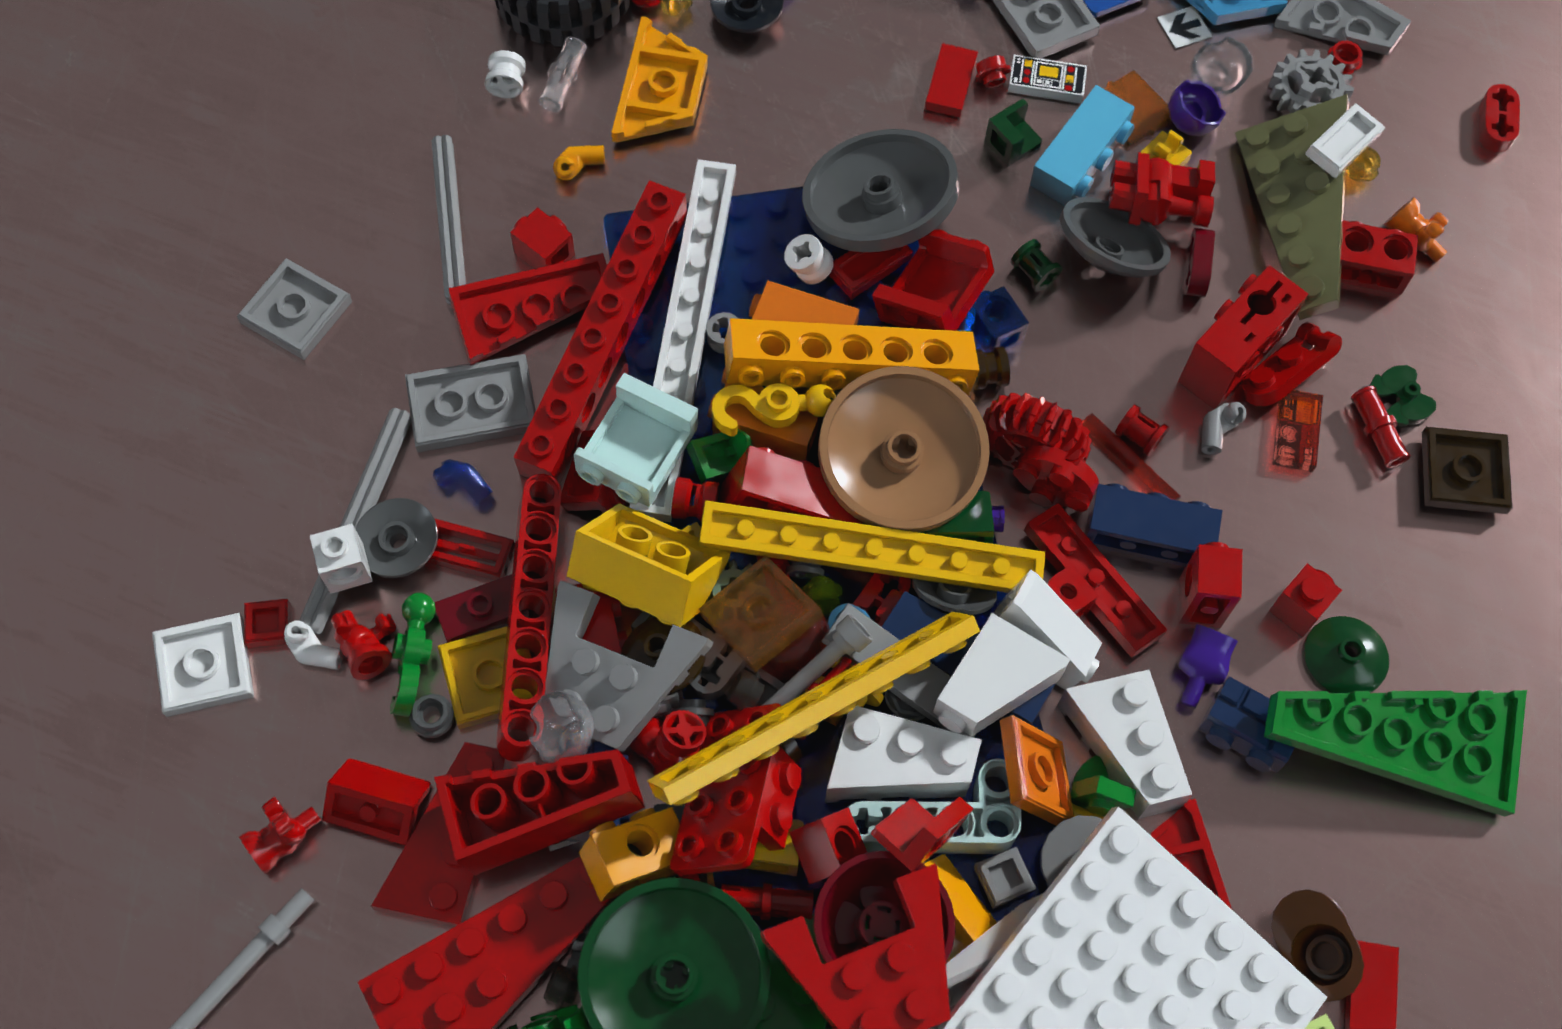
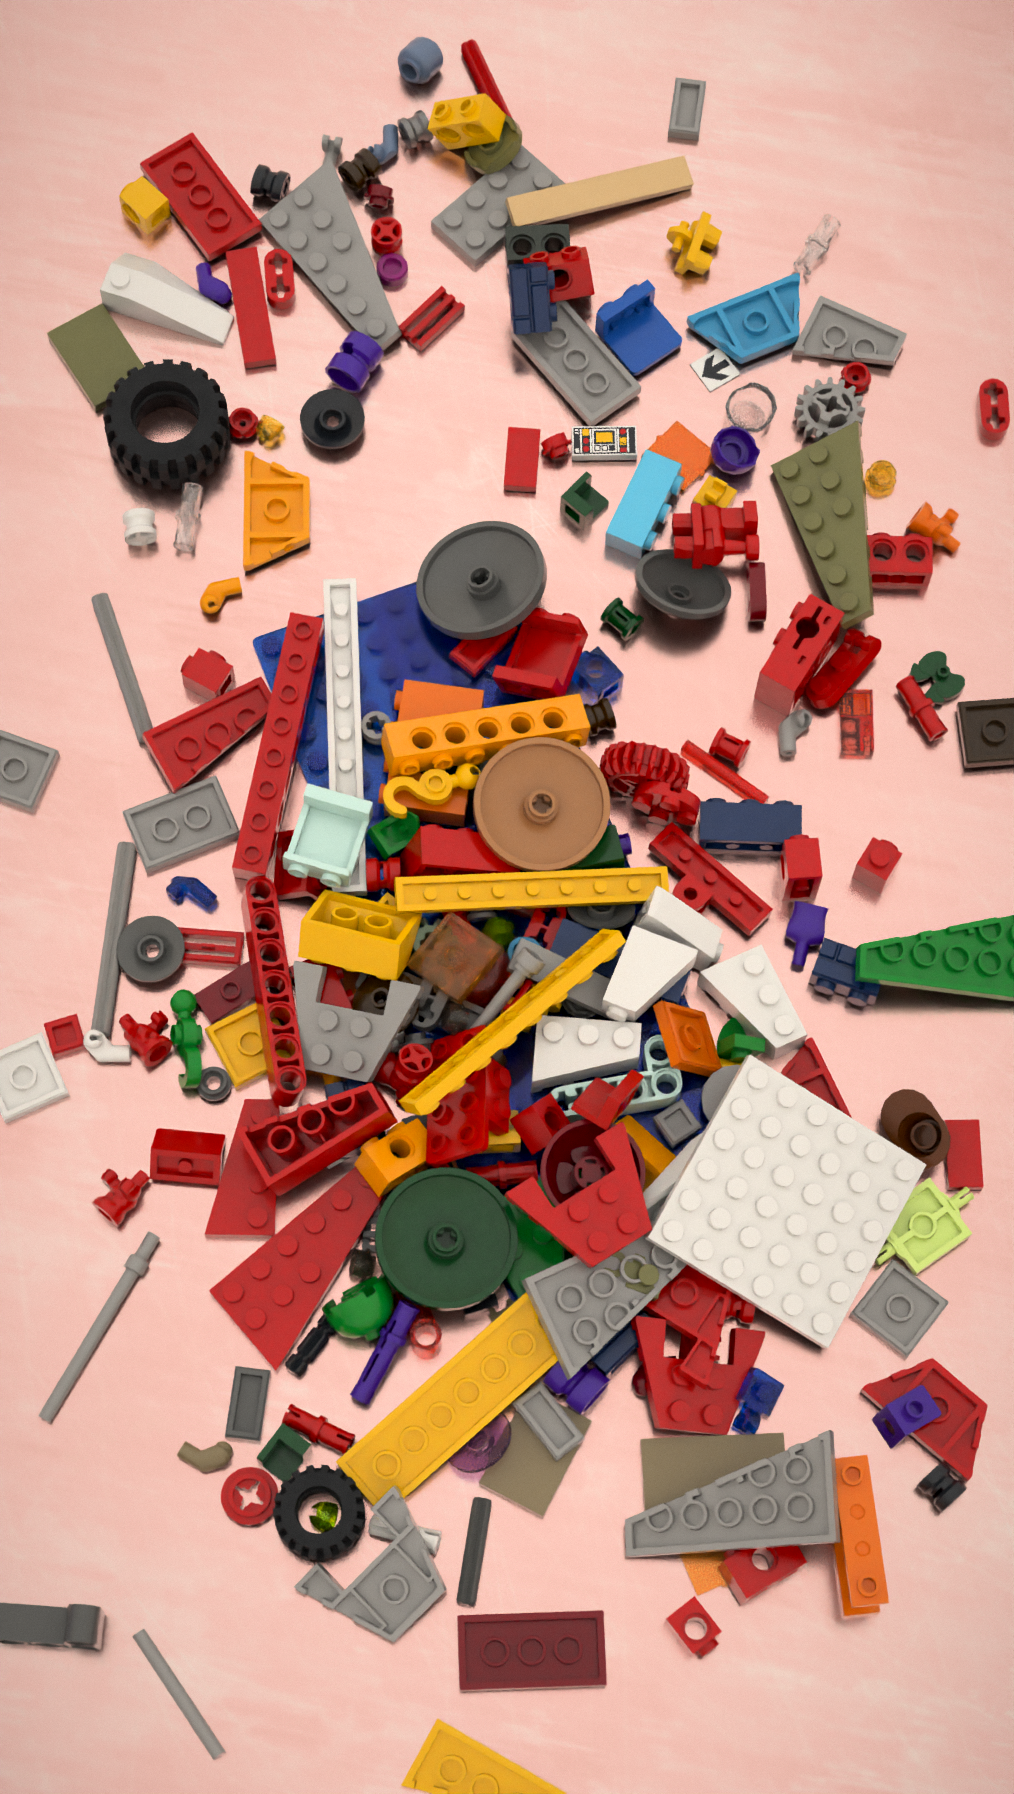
camera: 10 degrees left, 5 degrees up
white brick [310,524,373,594] -> none
clear hair [529,690,594,763] -> none
white wheel [784,234,833,284] -> none
dark green dish [1303,616,1389,693] -> none
white tile [1305,103,1386,178] -> none

